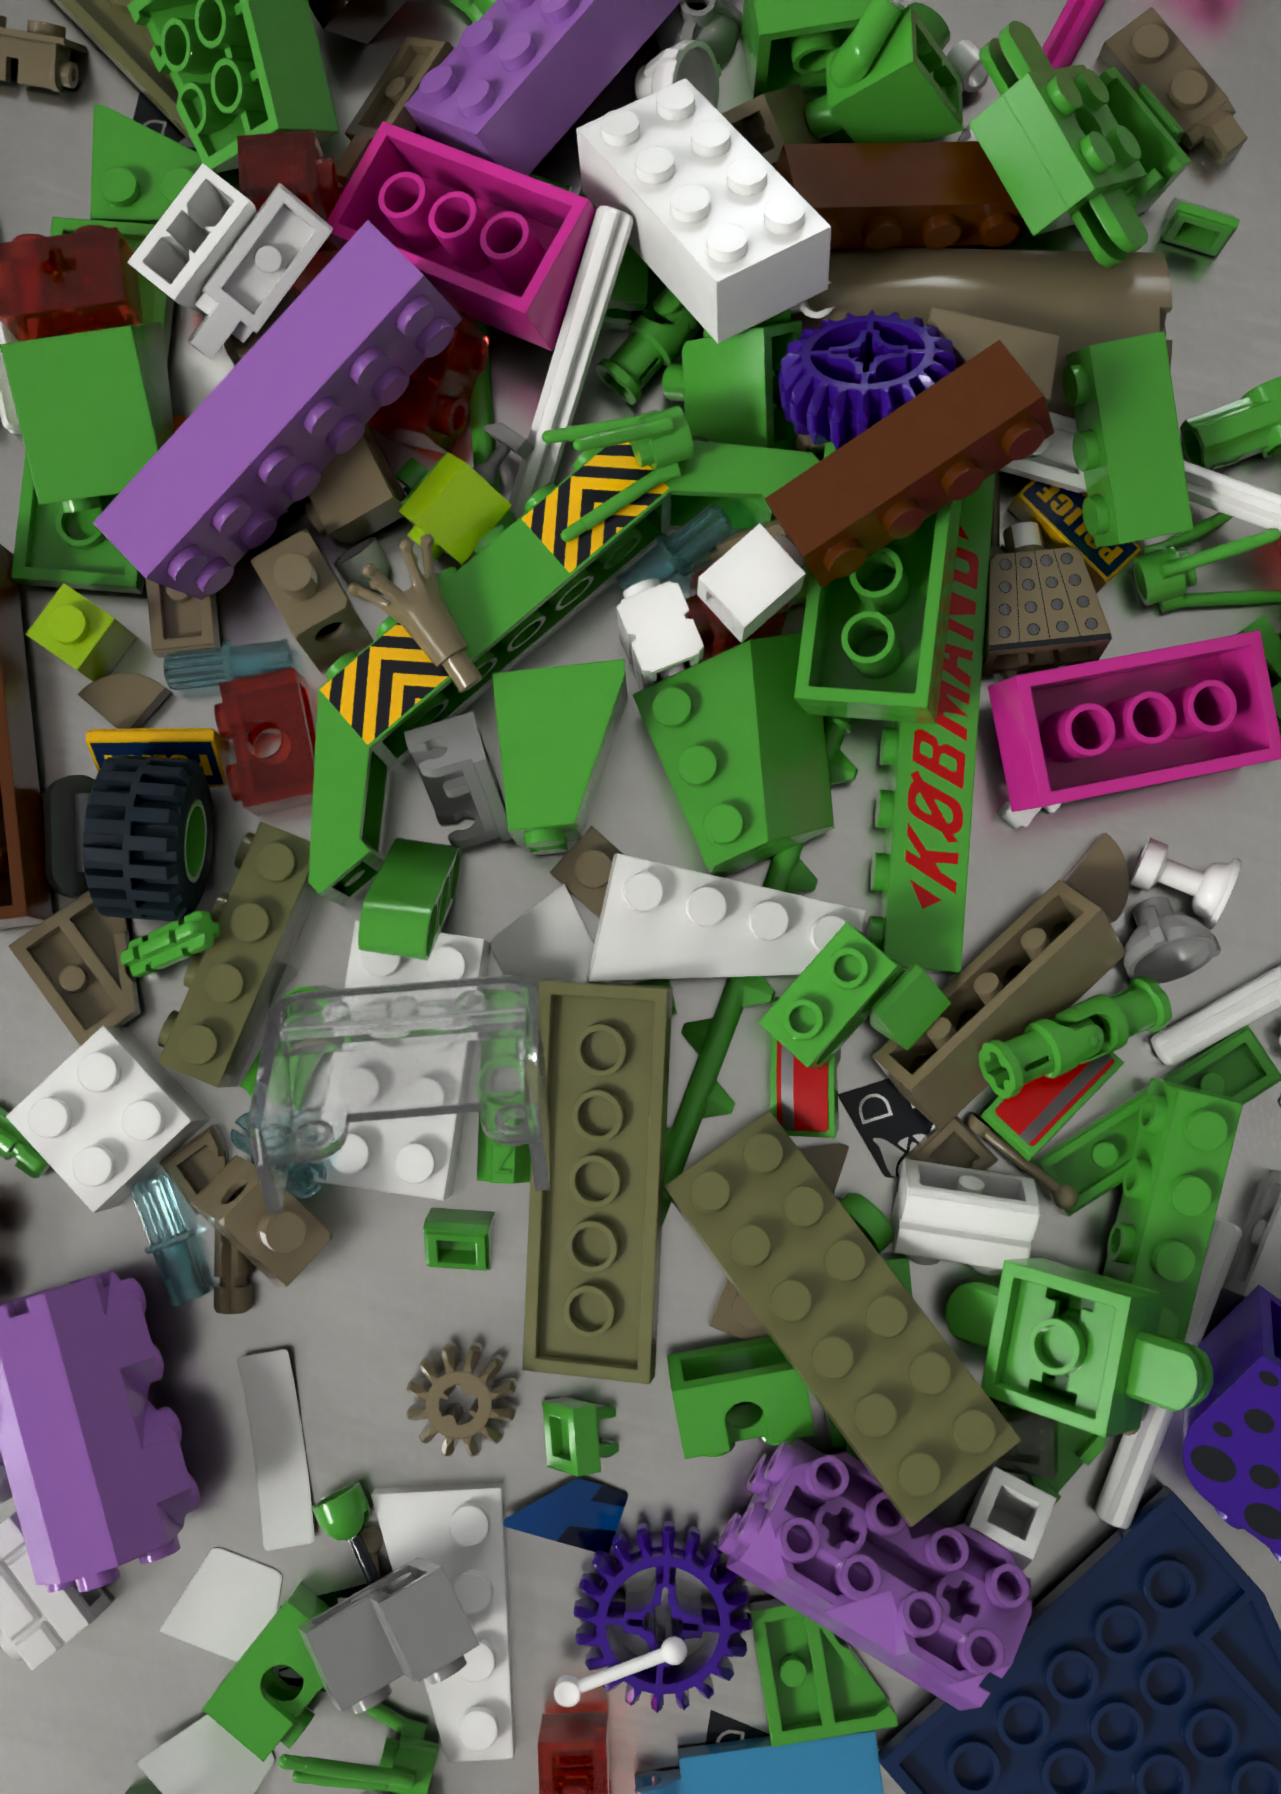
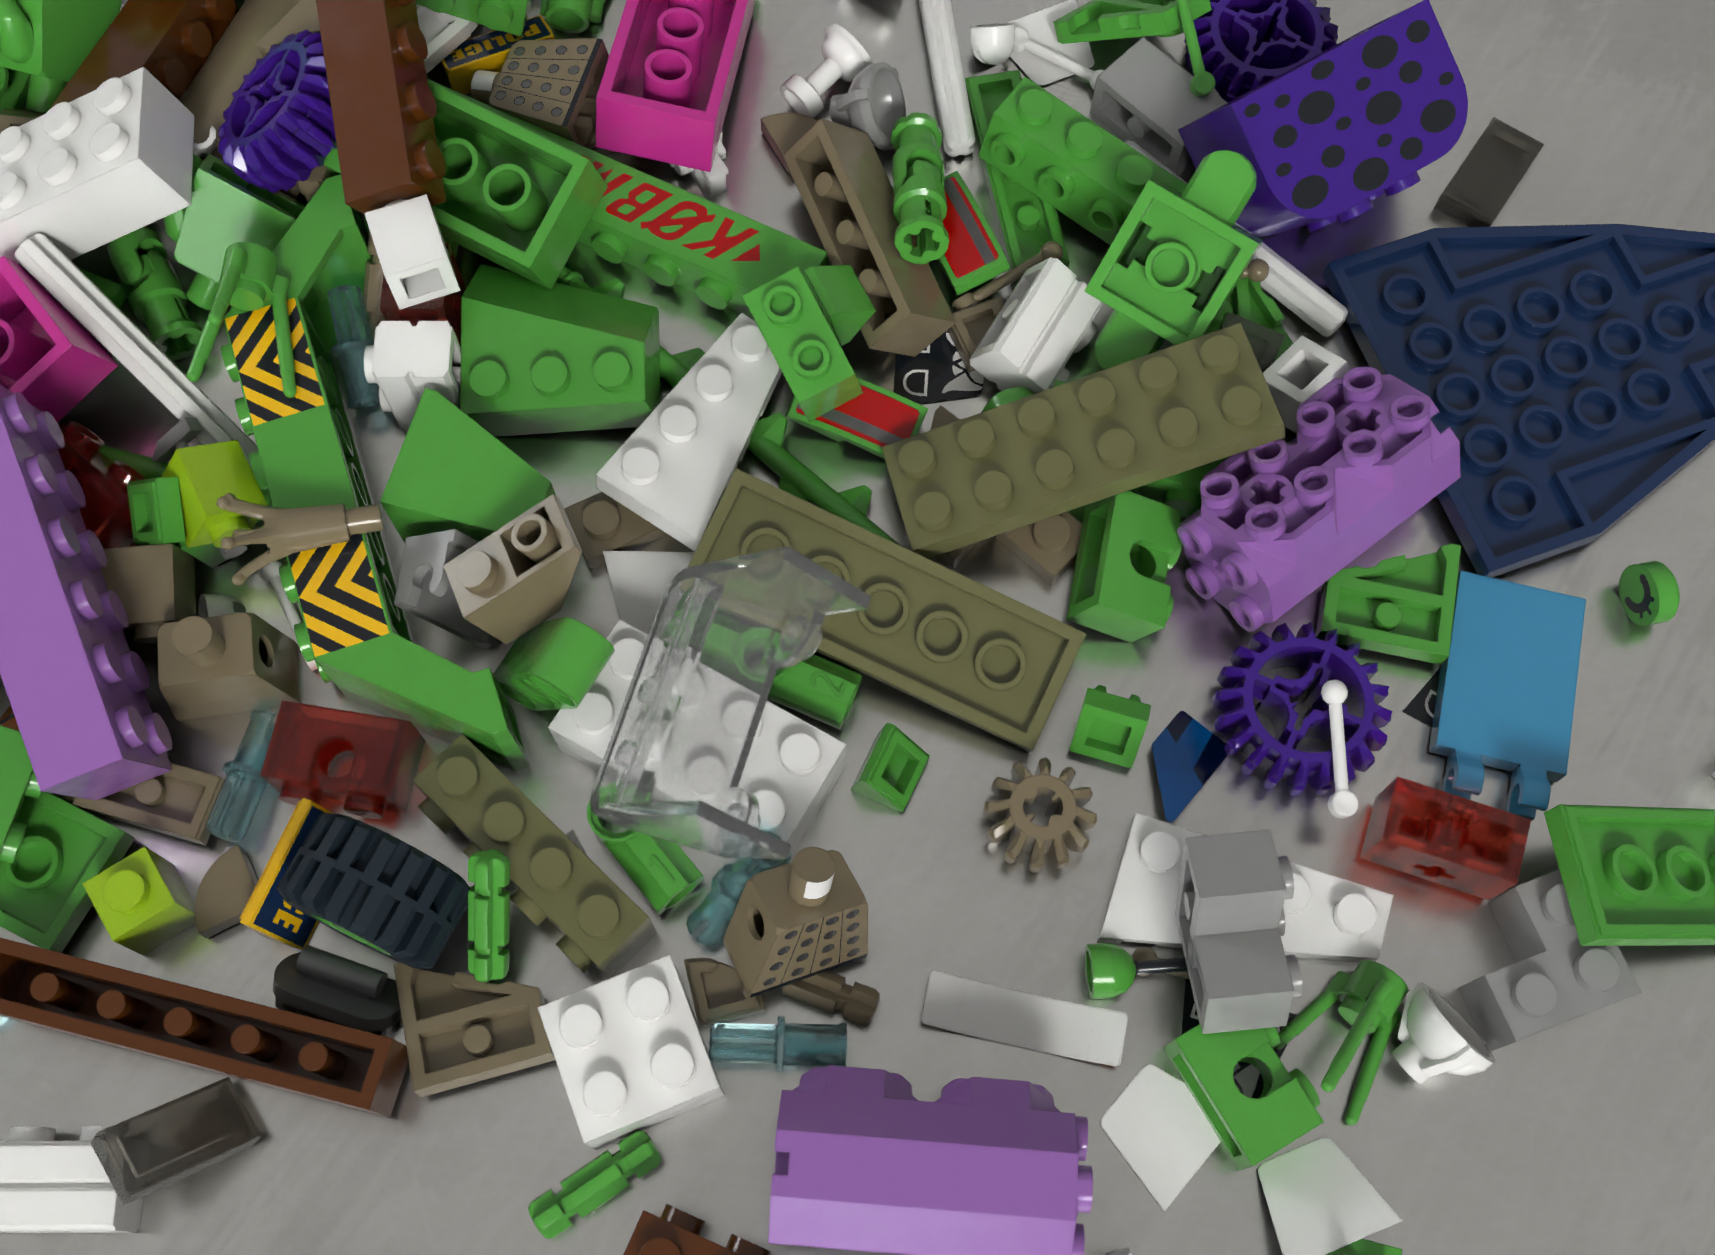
camera: 75 degrees left, 15 degrees down
none -> bright green tile [127,477,186,546]
none -> dark tan slope [443,494,582,645]

